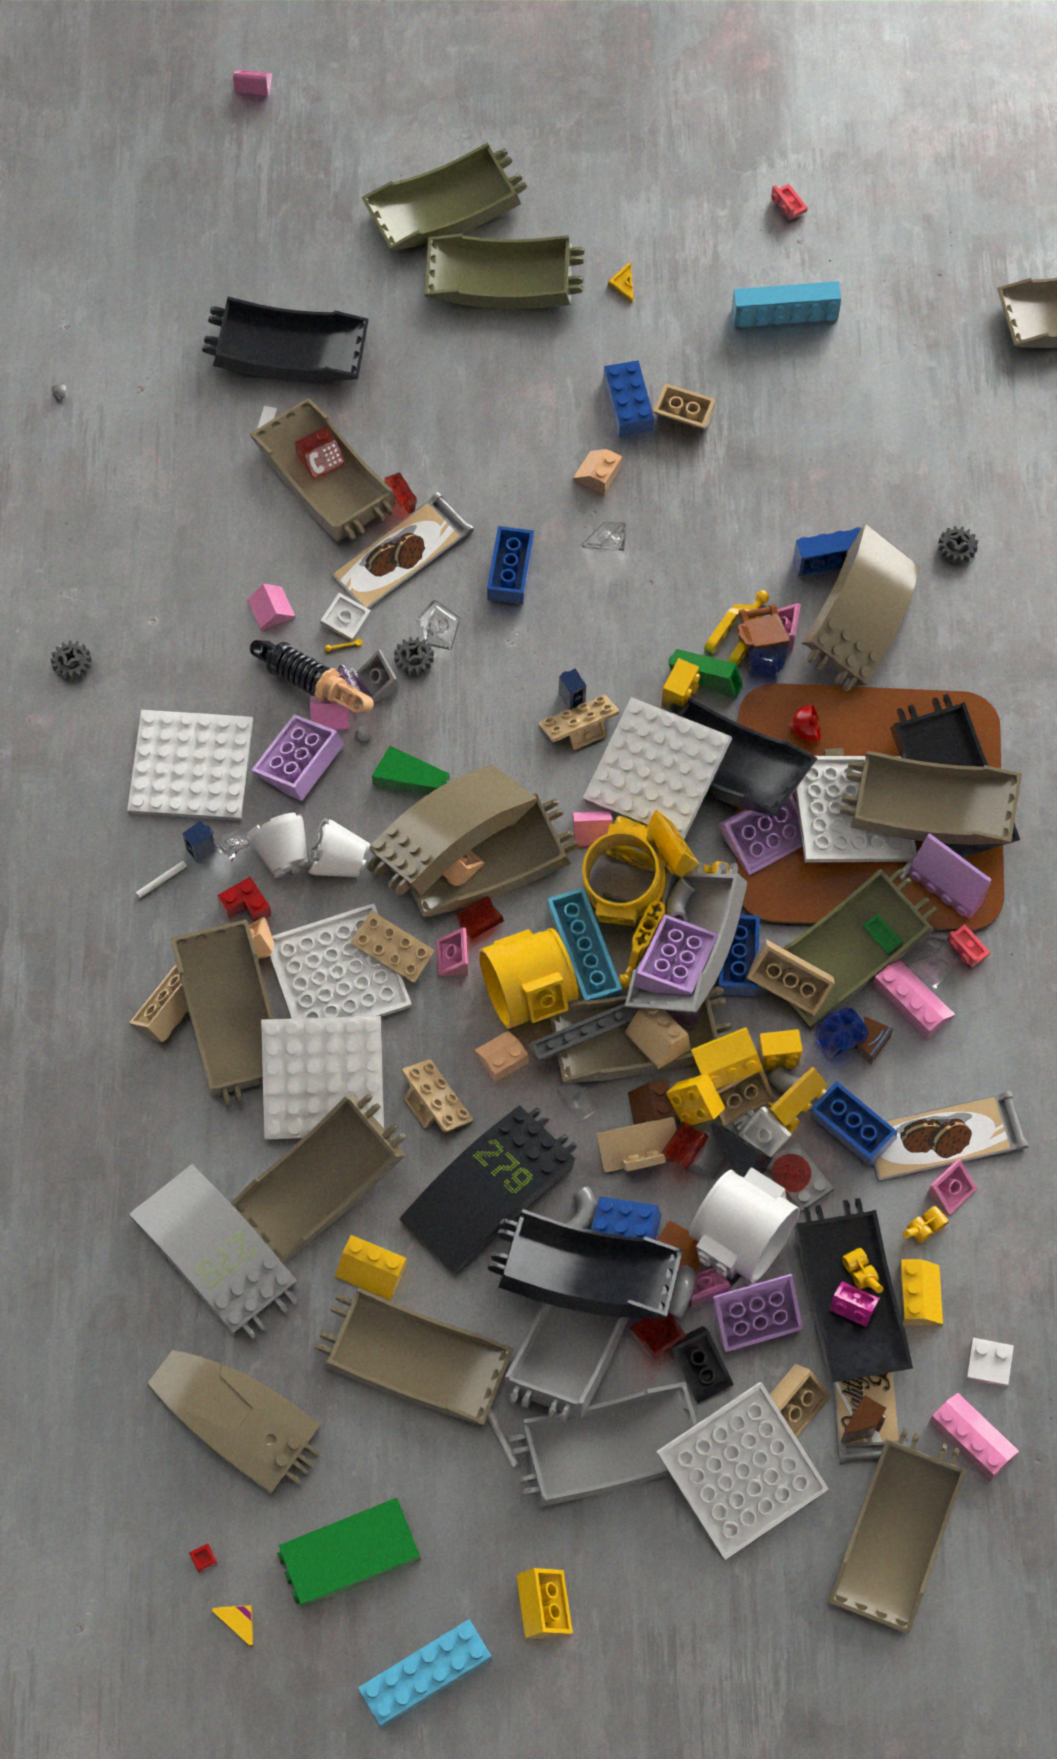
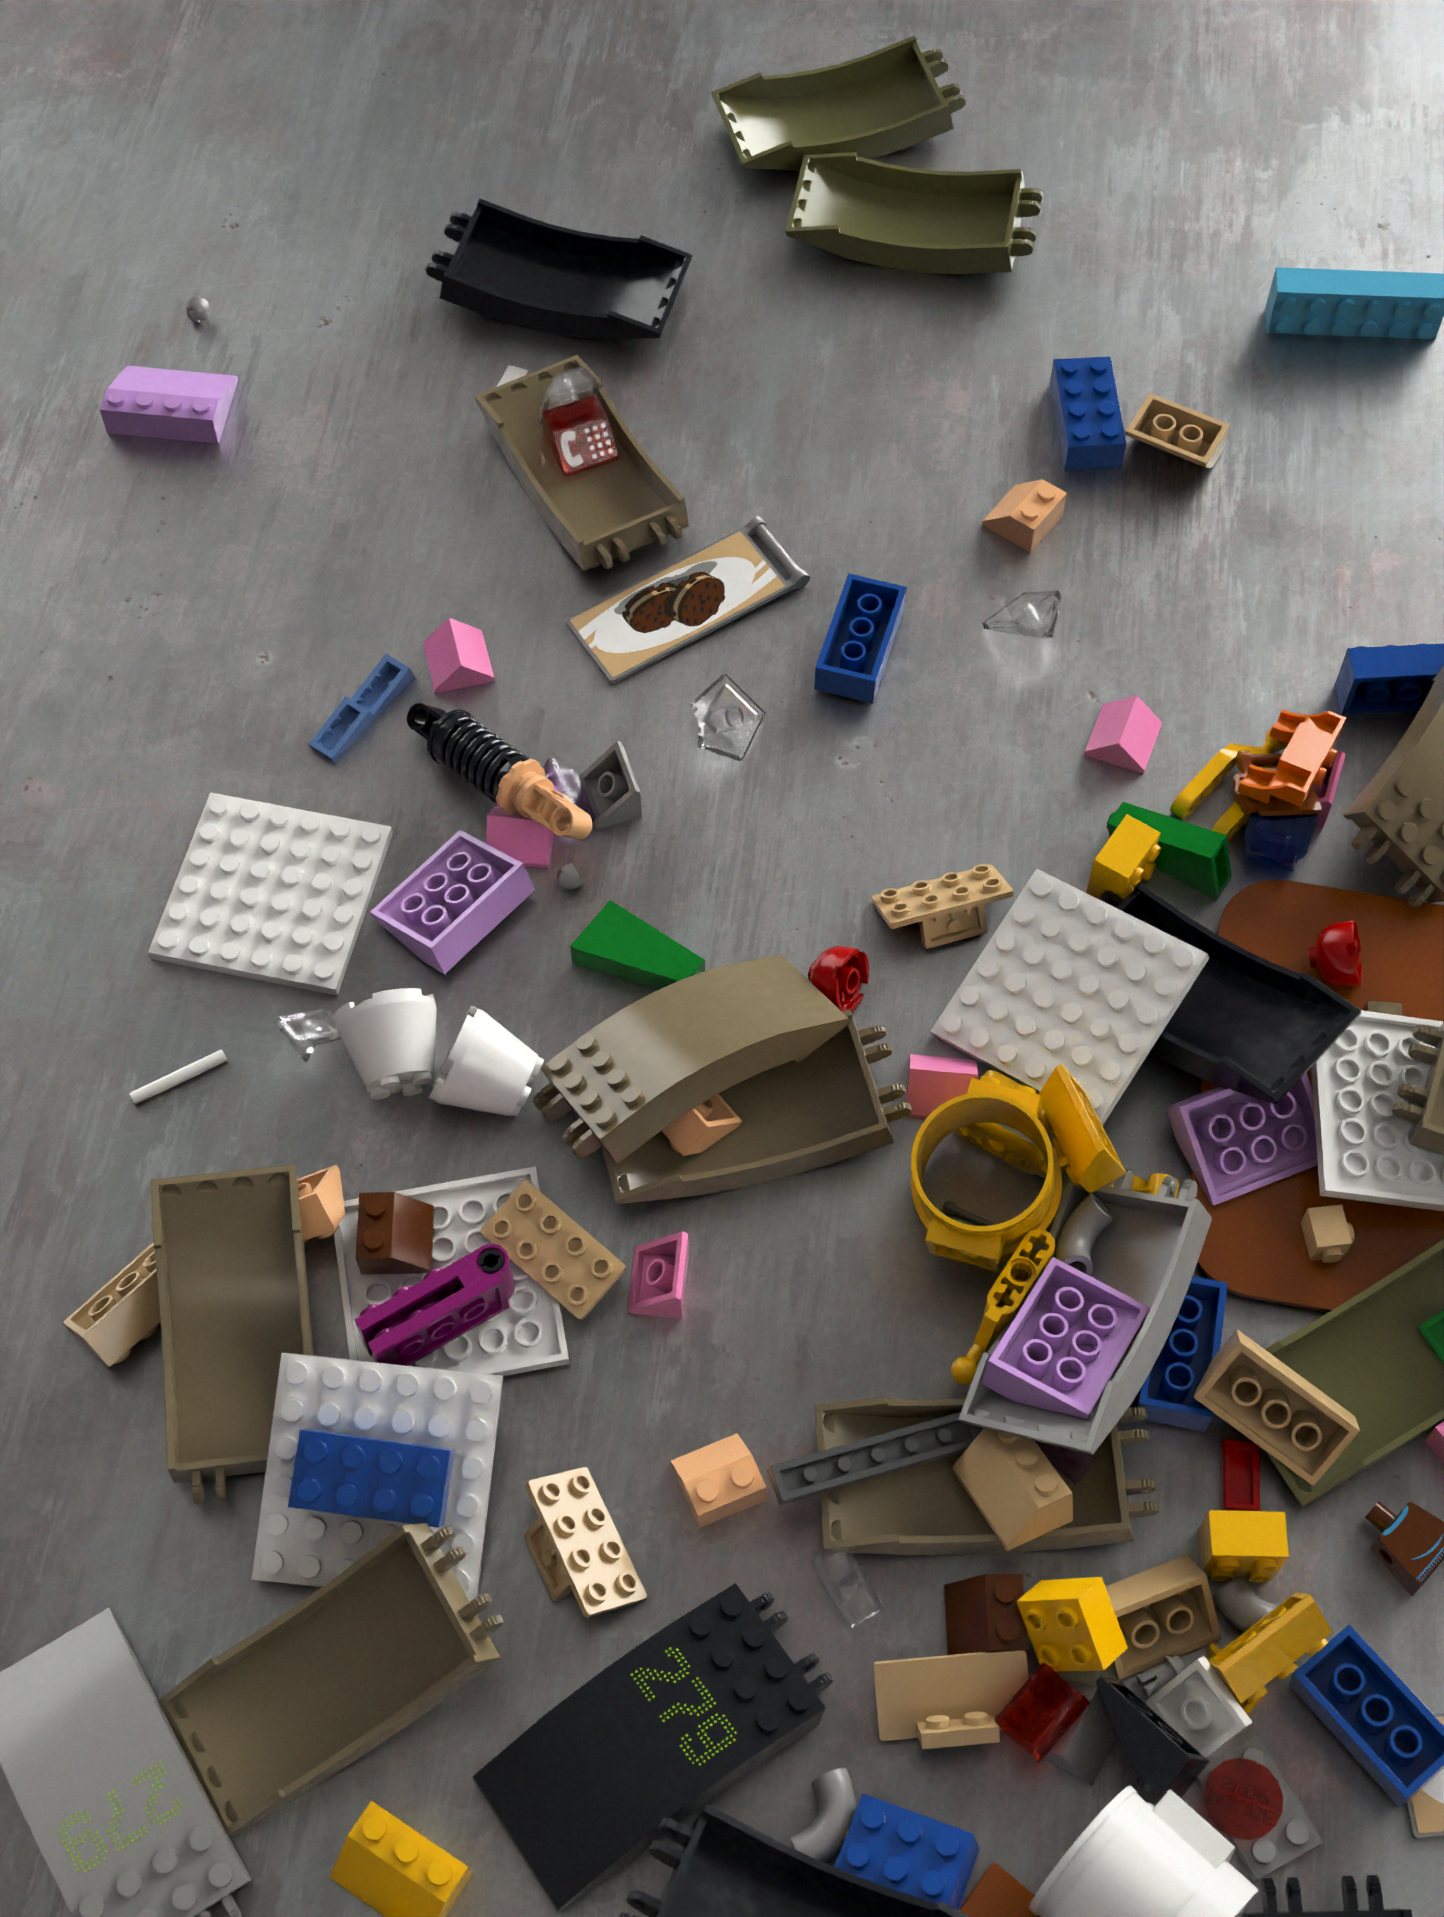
camera: 10 degrees right, 5 degrees down
dark grey gear [50,640,92,680] -> none
dark blue brick [182,821,216,863] -> none
red brick [217,876,272,922] -> none
white plate [320,593,371,642] -> none
yellow hinge [324,639,362,652] -> none
clear red bracket [384,472,417,514] -> none
dark grey gear [394,637,434,676] -> none
clear red bracket [456,896,504,940] -> none
yellow cylinder [478,928,578,1029] -> none
medium azure brick [547,888,622,1001] -> none
dark blue brick [559,668,587,710] -> none
yellow tile [608,262,634,303] -> none
yellow slope [691,1027,764,1089] -> none
coral bracket [771,184,808,220] -> none
clear blue piece [815,1007,869,1059] -> none
none -> lavender slope [100,366,238,444]
none -> blue brick [288,1429,455,1528]
none -> medium blue slope [309,654,416,762]
none -> magenta hinge [354,1244,515,1366]
none -> reddish brown slope [355,1192,434,1275]
none -> clear slope [537,366,599,425]
none -> red cylinder [808,946,869,1012]
none -> bright pink slope [1084,695,1162,774]
none -> red tile [1221,1439,1260,1511]
none -> orange bracket [1237,709,1346,807]
none -> tan brick [1301,1204,1355,1263]

